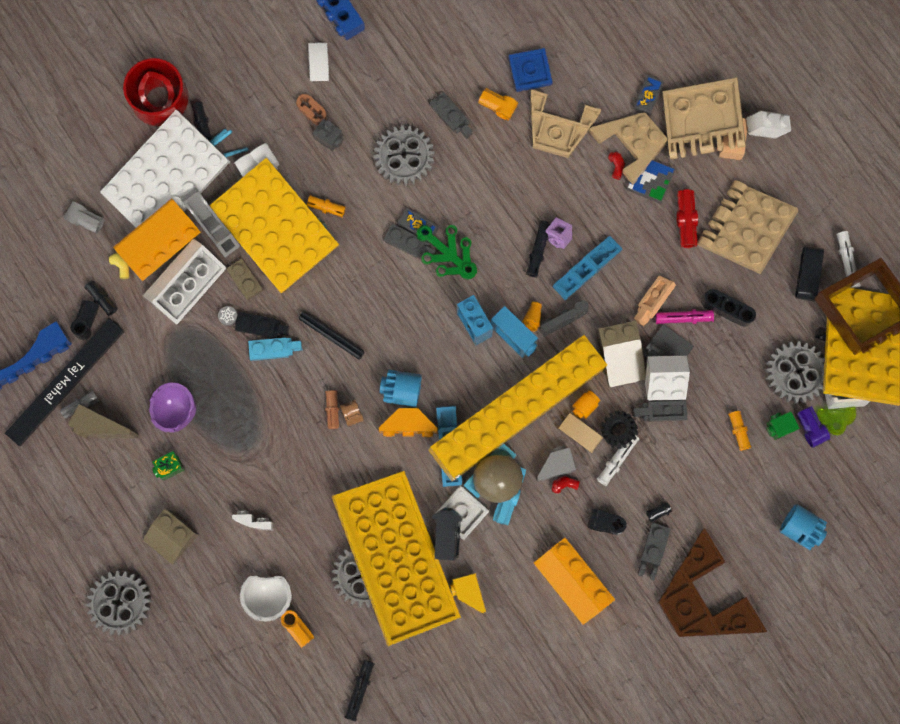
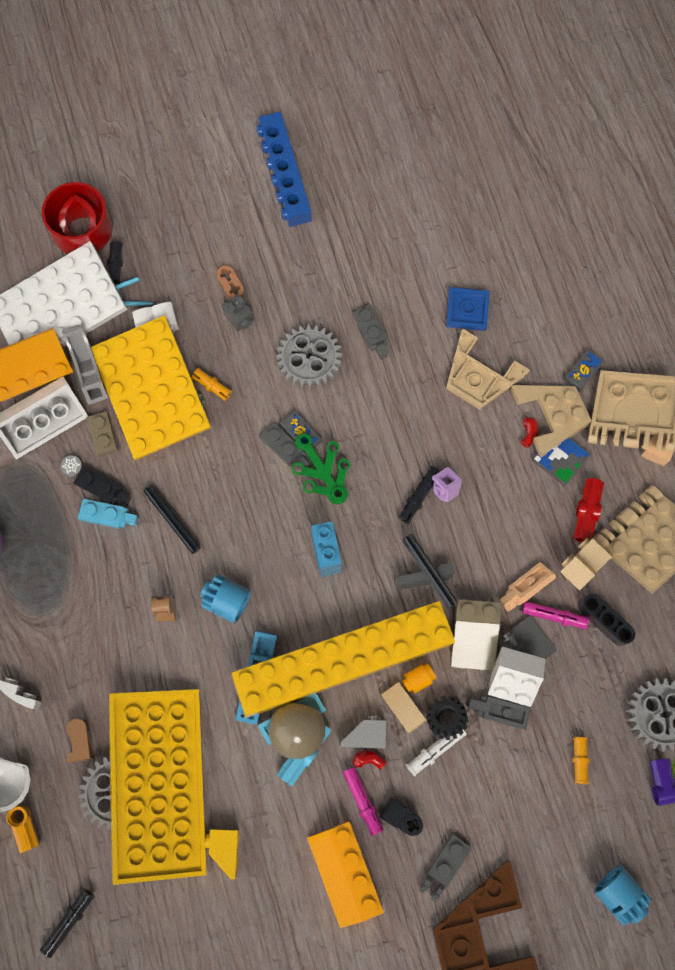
camera: 15 degrees right, 5 degrees down
white slope [308,43,329,81] -> none
nougat axle [325,390,340,430] -> none
light orange slope [379,408,437,437] -> none
black piece [432,508,463,561] -> none
white tile [436,485,489,540] -> none
light orange piece [478,88,518,121] -> none
dark azure window [491,306,538,358] -> none
light orange cone [522,302,542,331] -> none
dark azure slope [552,236,623,300] -> none
black pin [646,501,672,523] -> none
green brick [766,412,800,440] -> none
none -> medium nougat leg [66,719,94,763]
none -> dark pink pin [342,767,384,837]
none -> black axle [403,534,458,610]
none -> tan brick [560,537,613,590]

